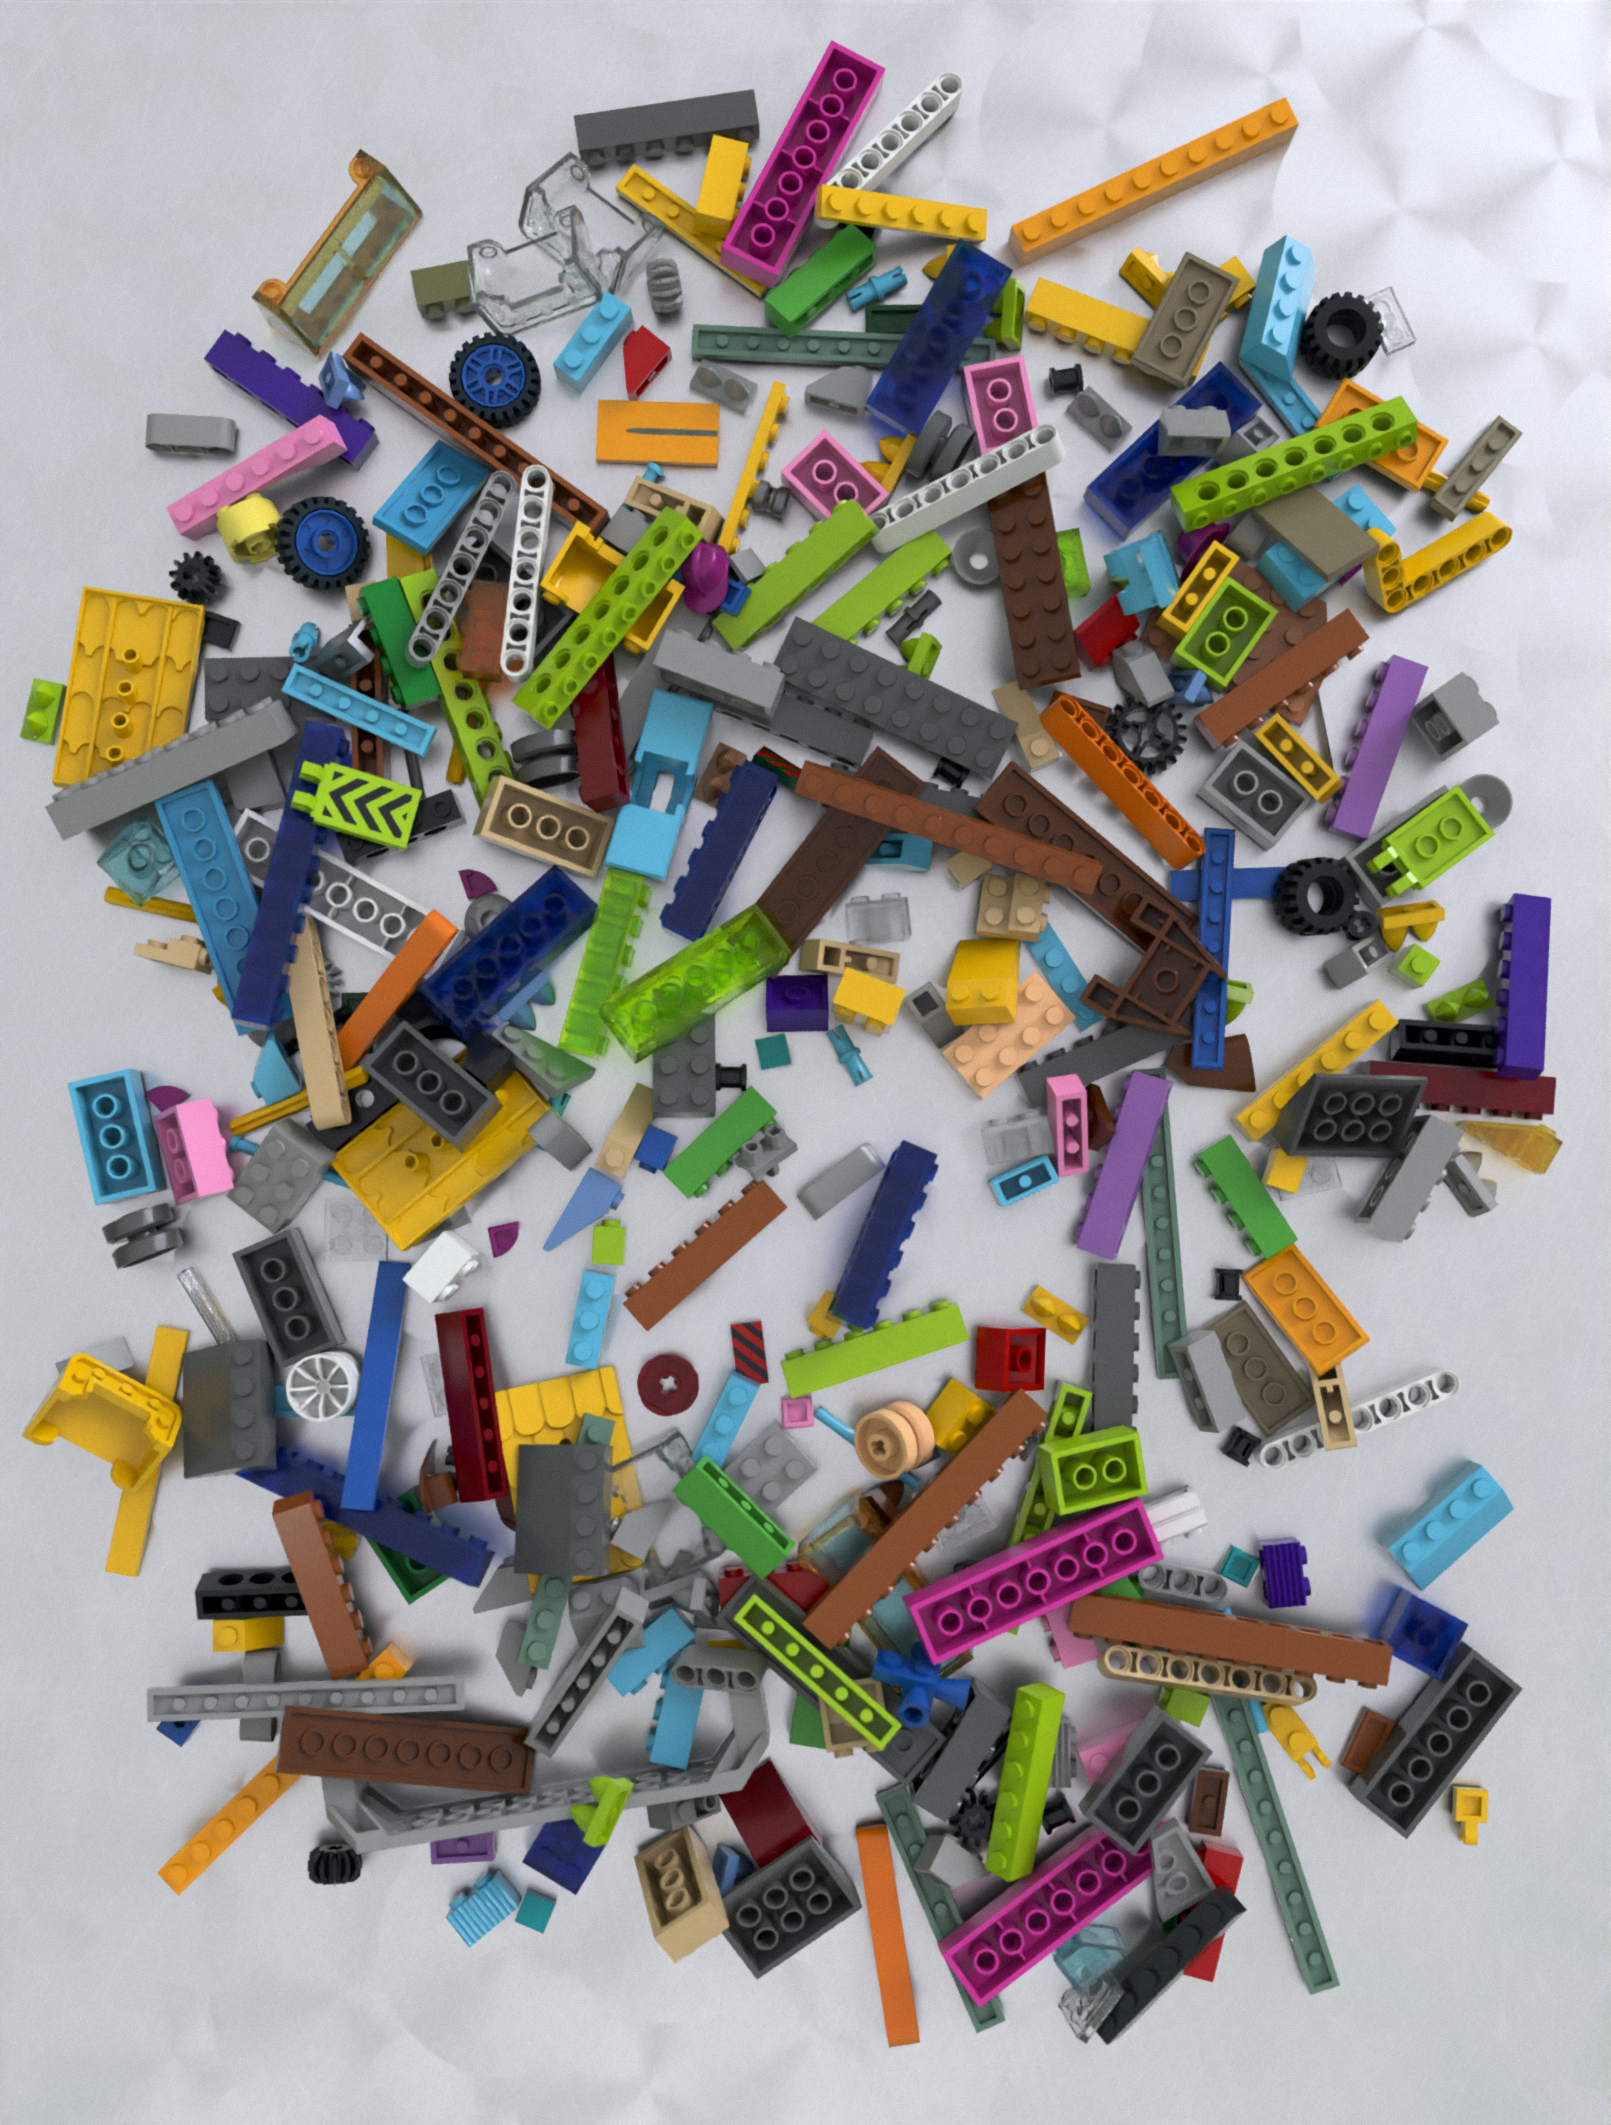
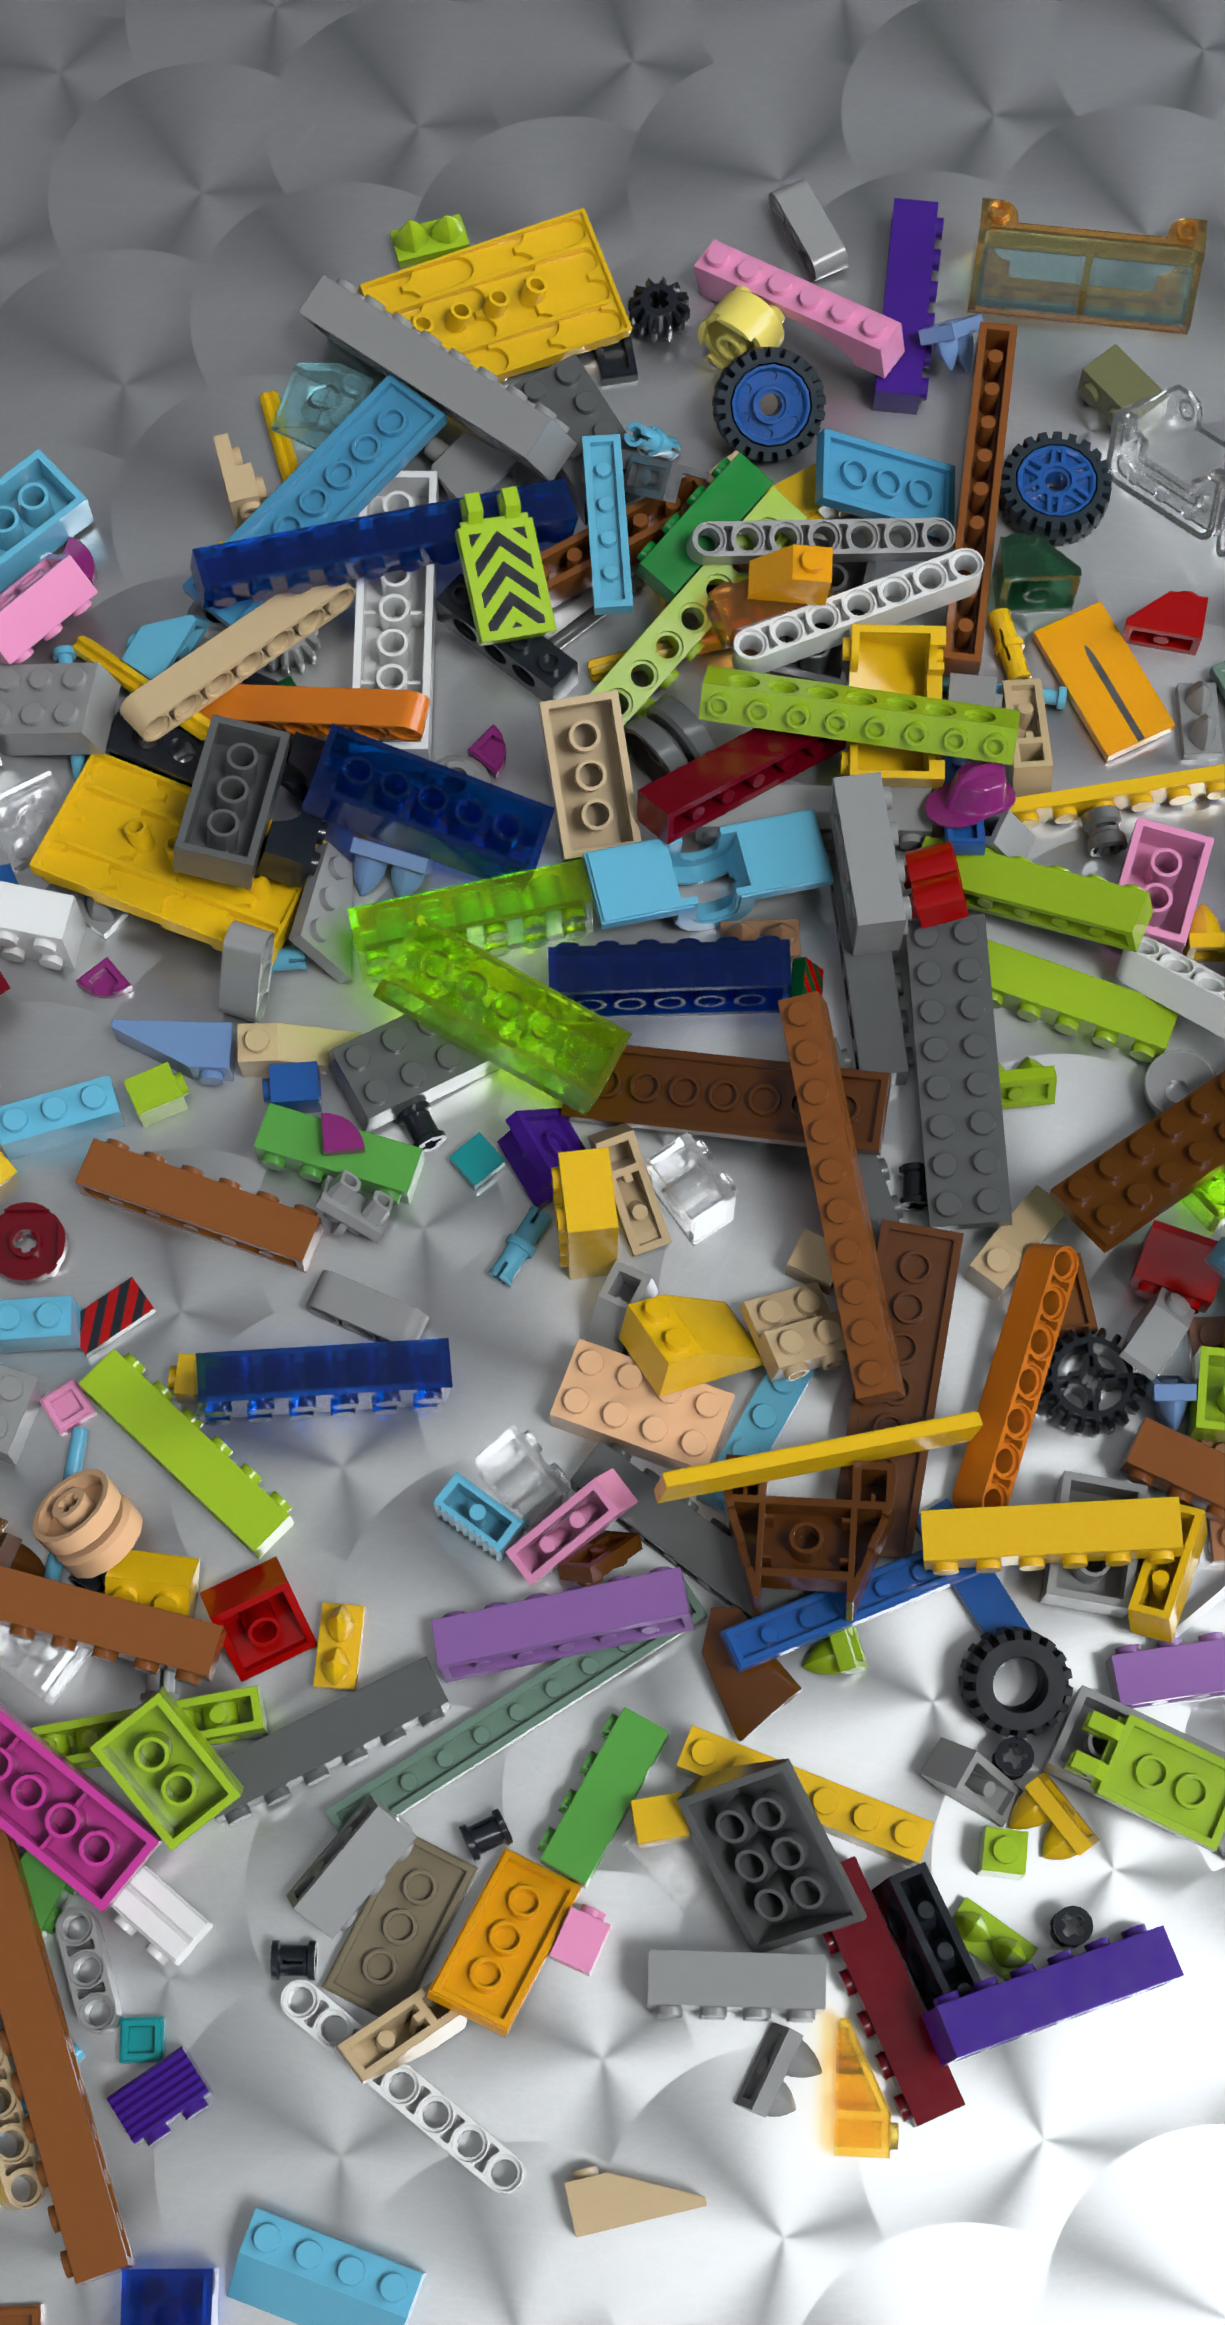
camera: 60 degrees right, 15 degrees down
medium azure brick [553,291,634,394] -> none
medium azure slope [864,833,933,871] -> none
dark grey pin [885,589,942,646] -> none
none -> magenta tile [321,1113,366,1156]
none -> bright pink brick [549,1904,611,1977]
none -> tan slope [564,2166,707,2238]
none -> yellow tile [654,1411,983,1503]
none -> light orange slope [747,544,833,605]
none -> red brick [903,841,969,929]
none -> yellow brick [921,1497,1183,1576]
none -> yellow pin [986,608,1032,680]
none -> clear green slope [992,533,1082,614]
none -> black bush [1049,1906,1093,1948]

